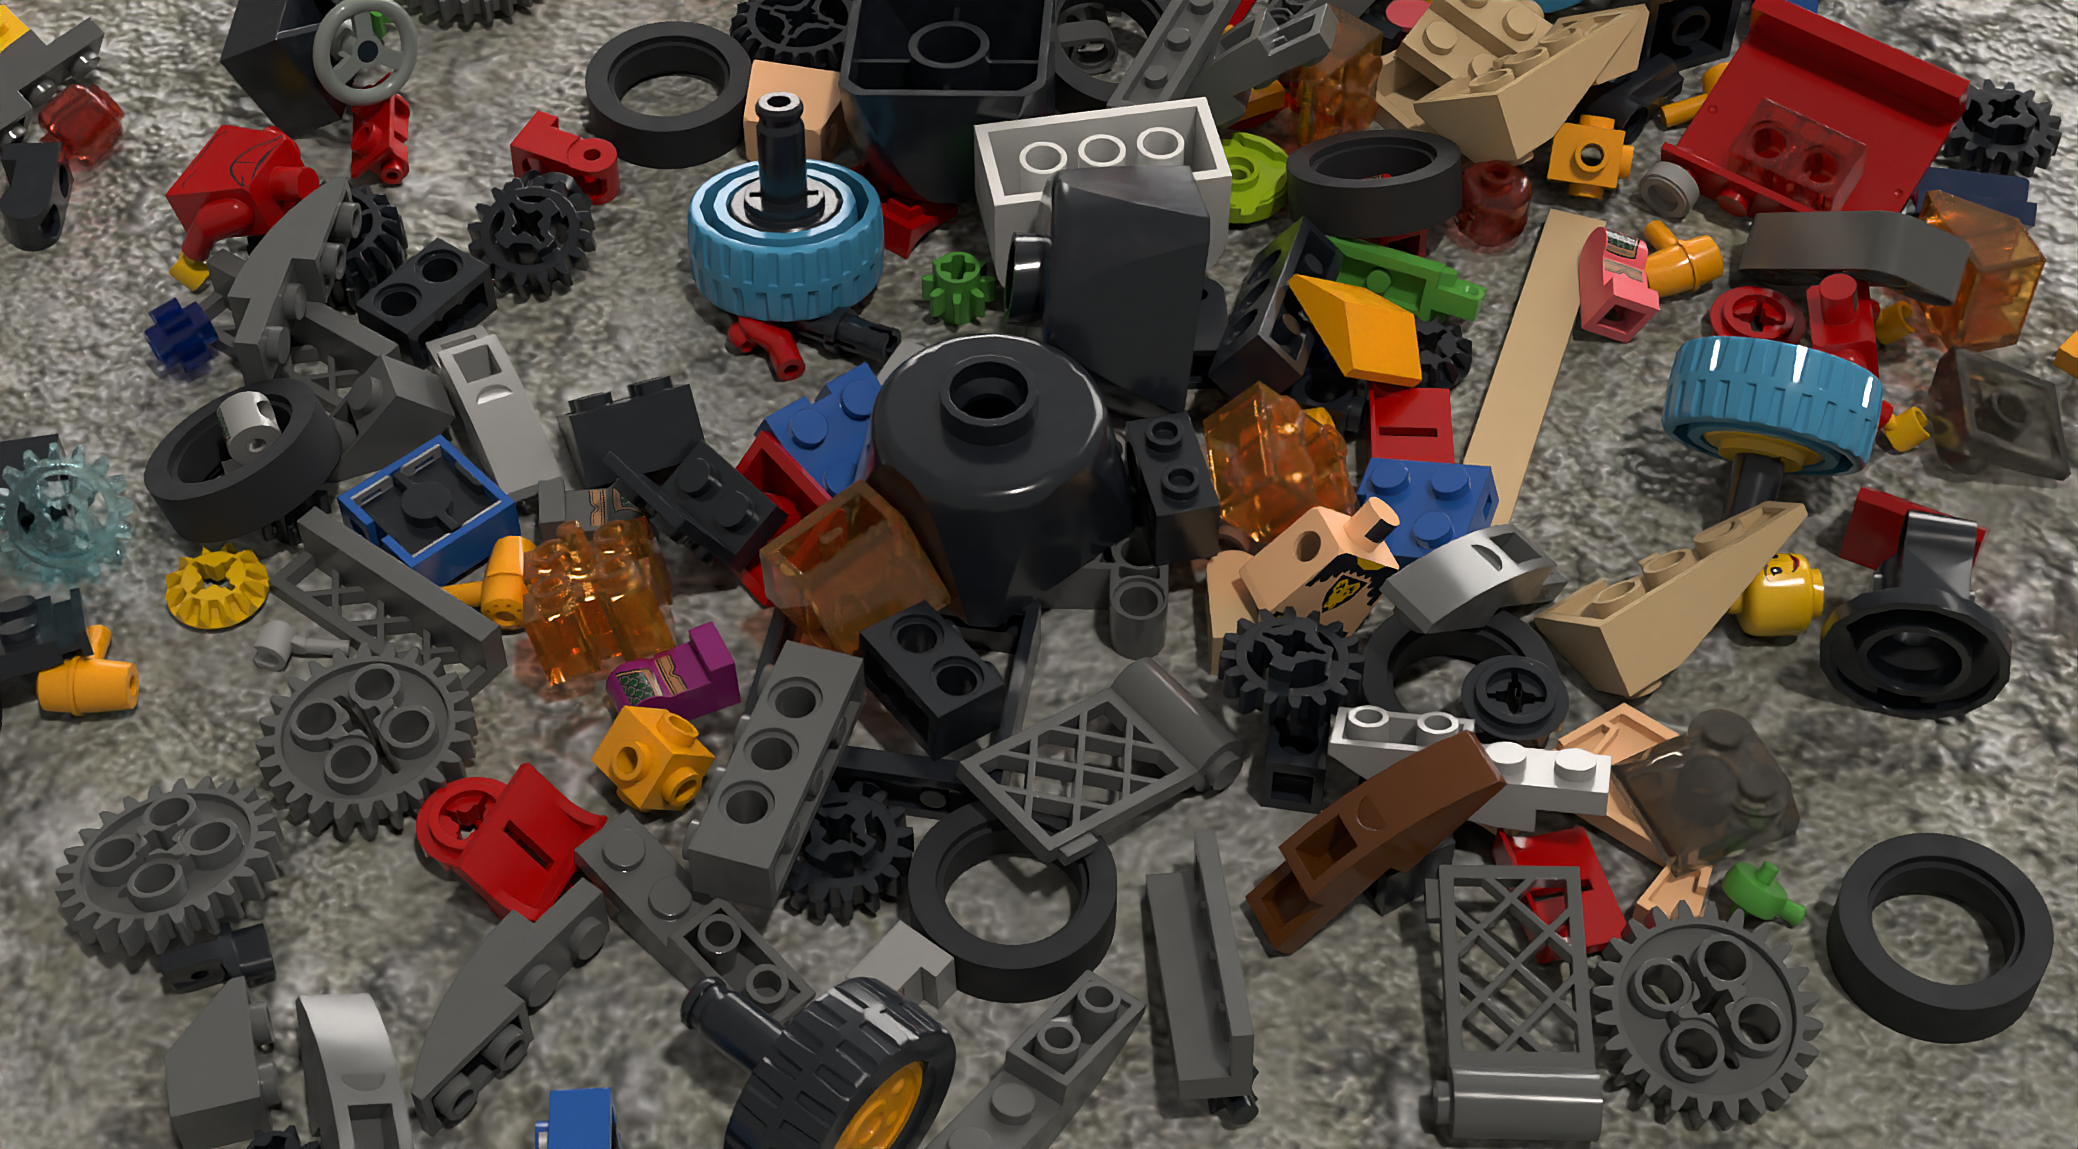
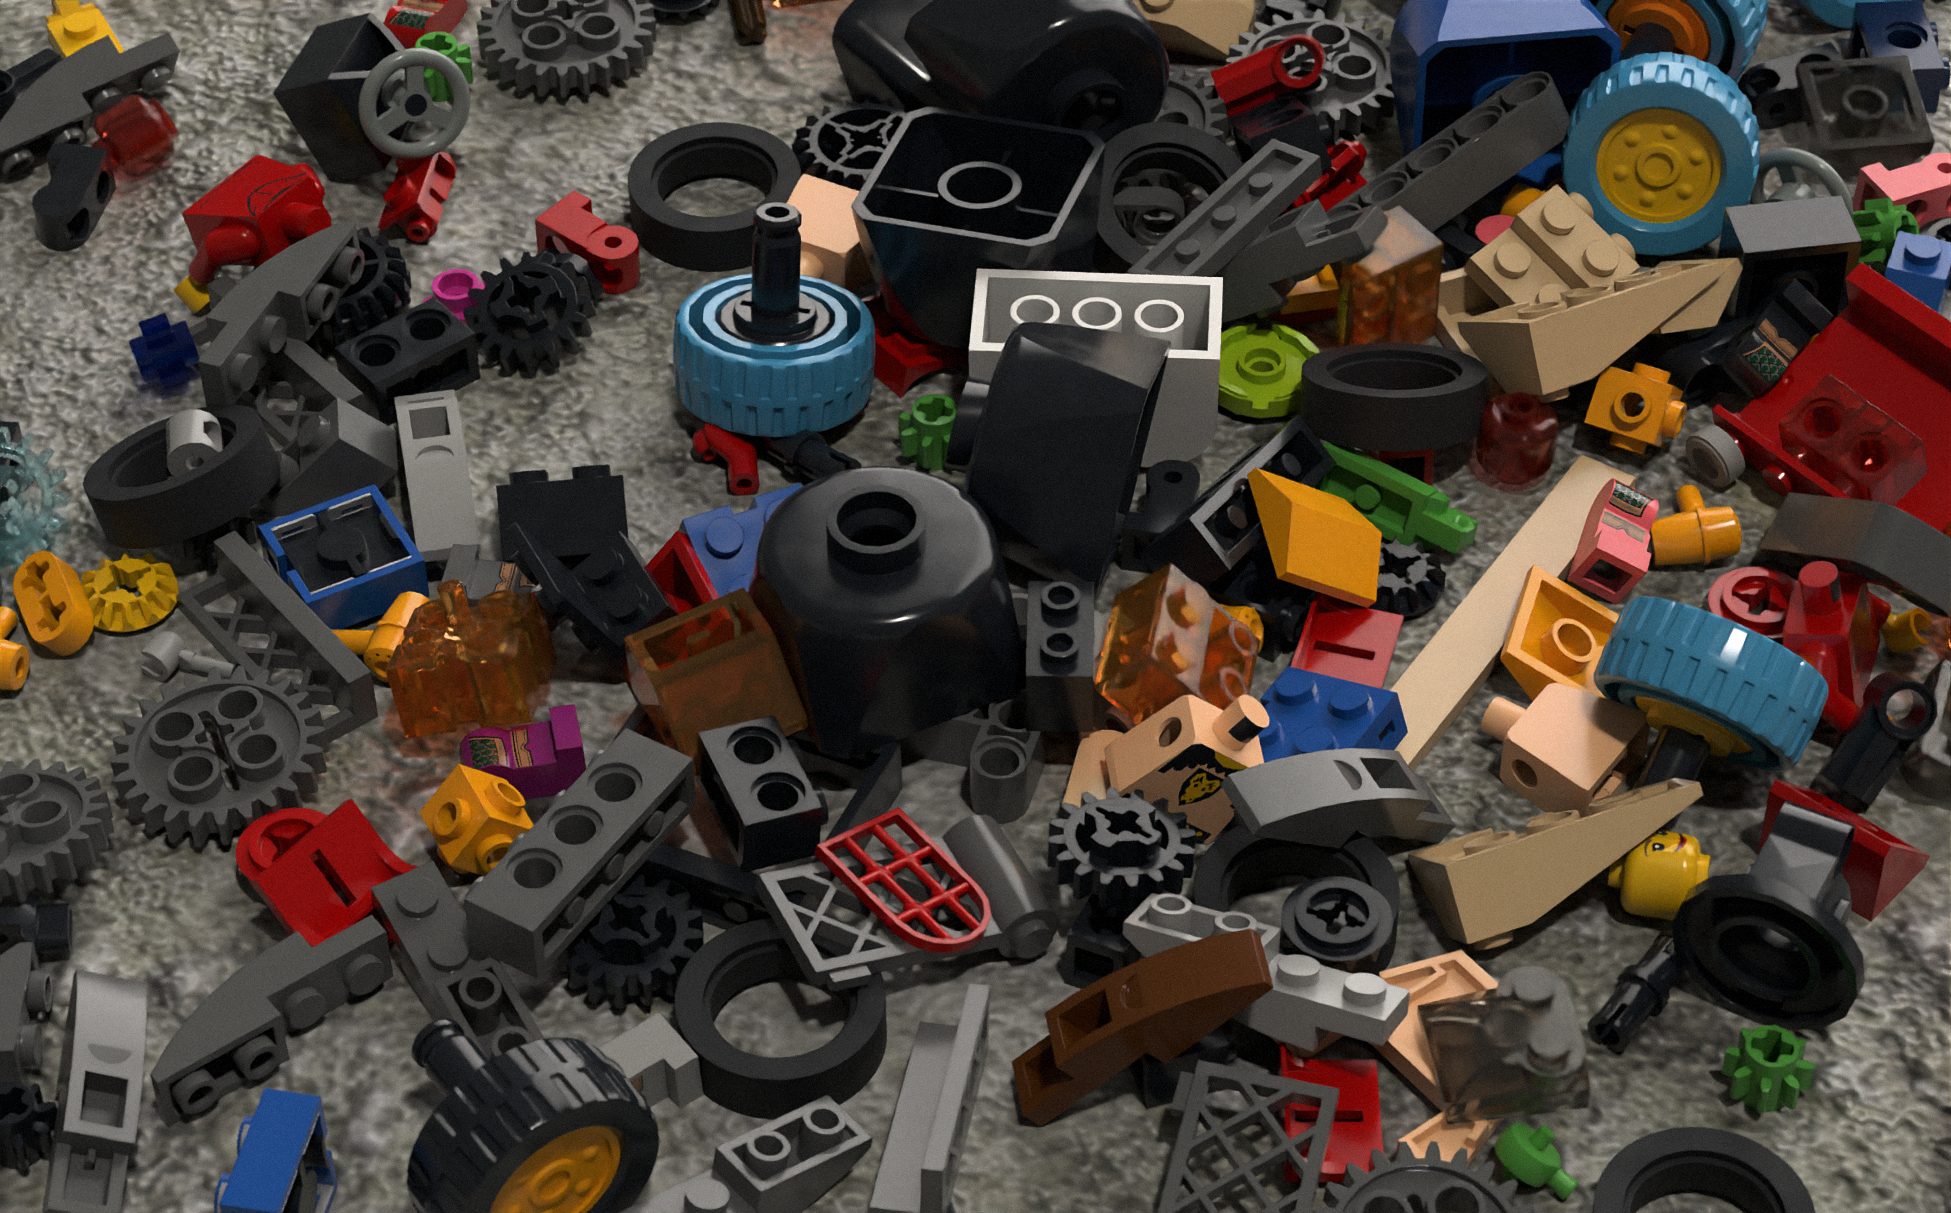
camera: 15 degrees right, 5 degrees down
none -> light orange beam [12,550,94,656]
none -> dark pink plate [423,269,485,324]
none -> red window [814,807,991,953]
none -> light nougat torso [1481,683,1650,817]
none -> light orange slope [1500,564,1620,701]
none -> black pin [1588,930,1686,1052]
none -> black leg [1716,278,1833,399]
none -> bright green gear [1722,1024,1815,1113]
none -> black piece [1819,671,1938,806]

